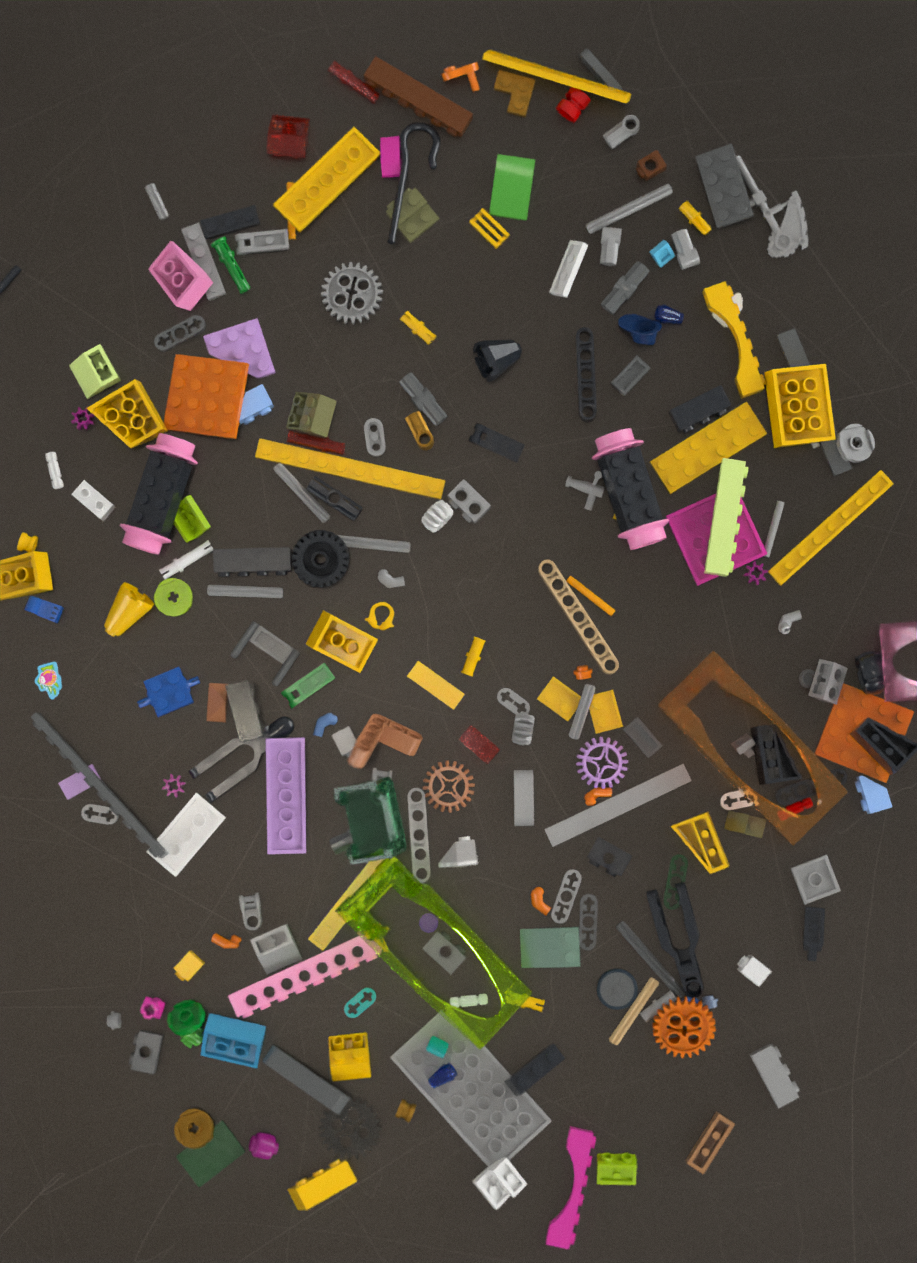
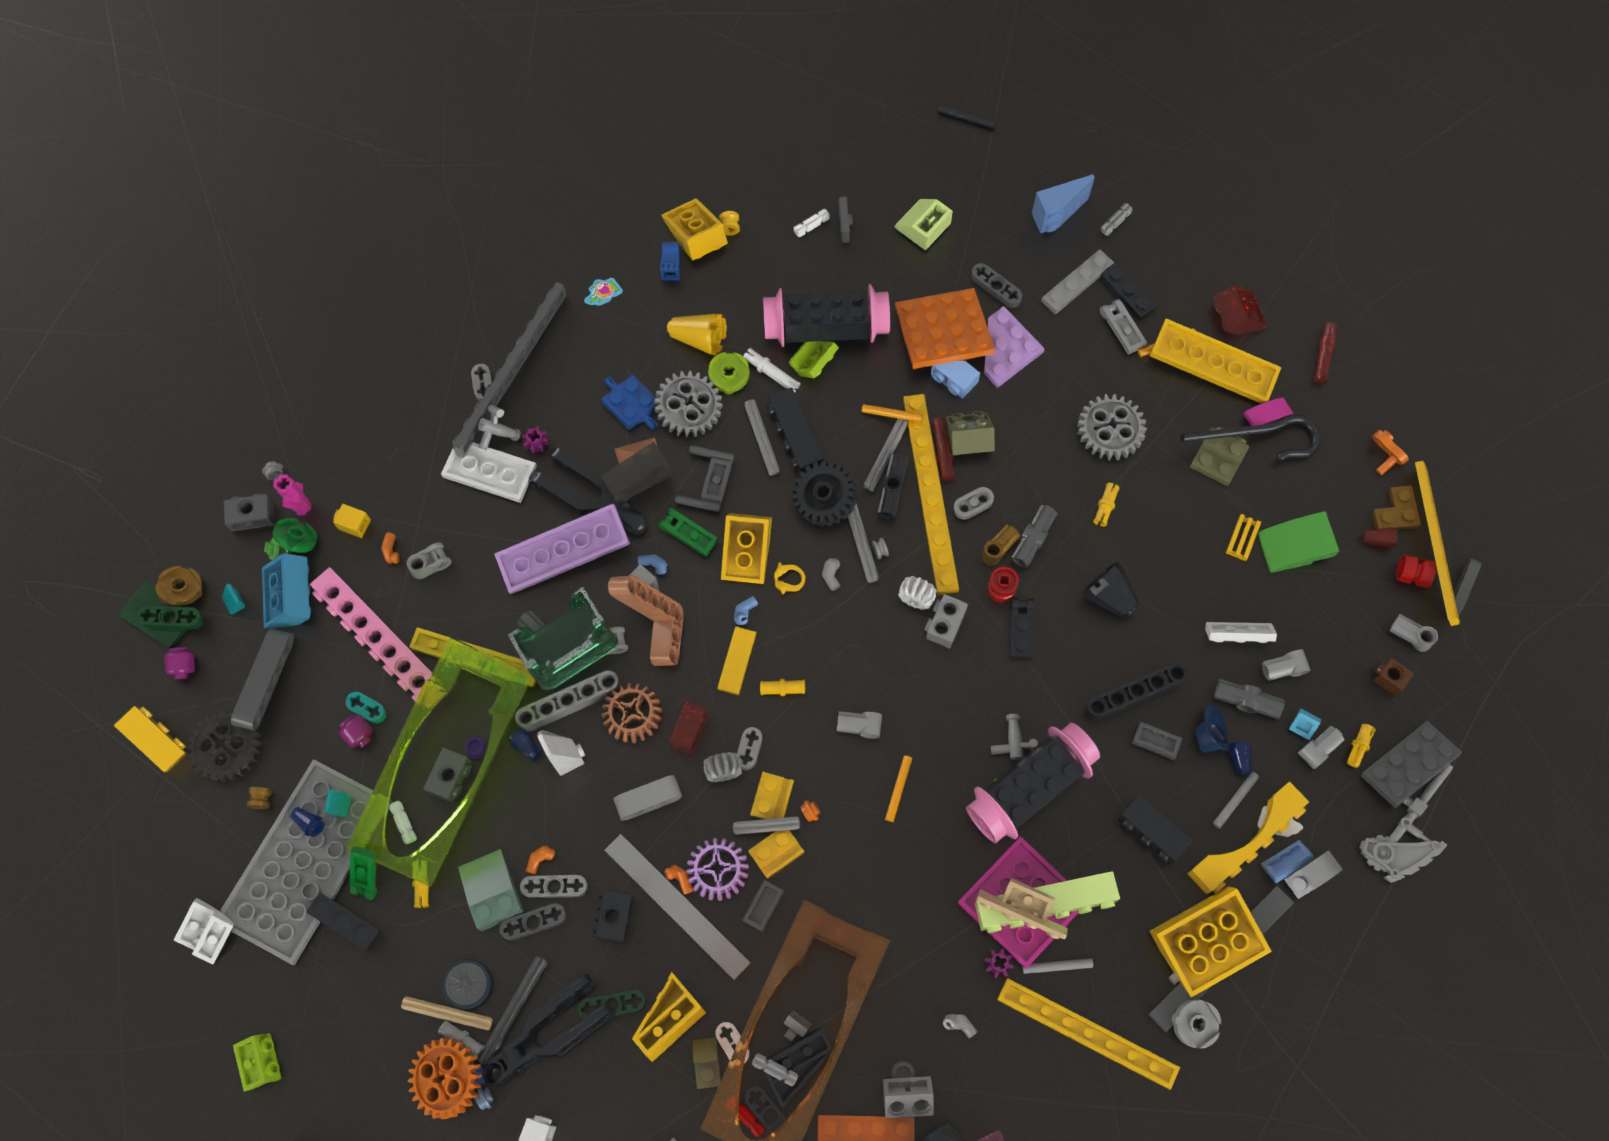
camera: 70 degrees right, 15 degrees down
lavender tile [58,764,101,800] -> none
magenta gear [71,407,95,430] -> none
white brick [72,480,116,522] -> none
yellow wedge [86,379,168,448] -> none
bright pink slope [149,241,213,311] -> none
green pin [211,237,251,294] -> none
light grey slope [250,923,303,974] -> none
yellow slope [328,1032,371,1081] -> none
reddish brown brick [364,56,473,137] -> none
tan beam [538,560,619,674] -> none
dark pink arch [545,1126,596,1249] -> none
light grey axle [586,184,673,234] -> none
yellow plate [650,402,767,494] -> none
none -> dark green beam [137,606,204,629]
none -> teal slope [222,584,246,615]
none -> magenta head [339,715,373,748]
none -> green plate [350,846,377,900]
none -> light grey piece [478,405,521,450]
none -> clear blue cone [507,727,541,760]
none -> light grey gear [654,371,722,437]
none -> medium blue arm [734,596,758,625]
none -> light grey axle [752,1053,798,1086]
none -> light grey piece [837,711,882,739]
none -> dark grey plate [838,197,853,243]
none -> light orange bar [862,404,924,422]
none -> light grey bush [872,538,889,559]
none -> tan bracket [977,878,1068,939]
none -> red wheel [987,567,1019,603]
none -> medium blue slope [1032,174,1095,233]
none -> light grey bar [1212,772,1259,829]
none -> medium blue plate [1261,840,1314,883]
none -> light grey brick [1284,850,1343,899]
none -> clear red cone [1364,527,1397,548]

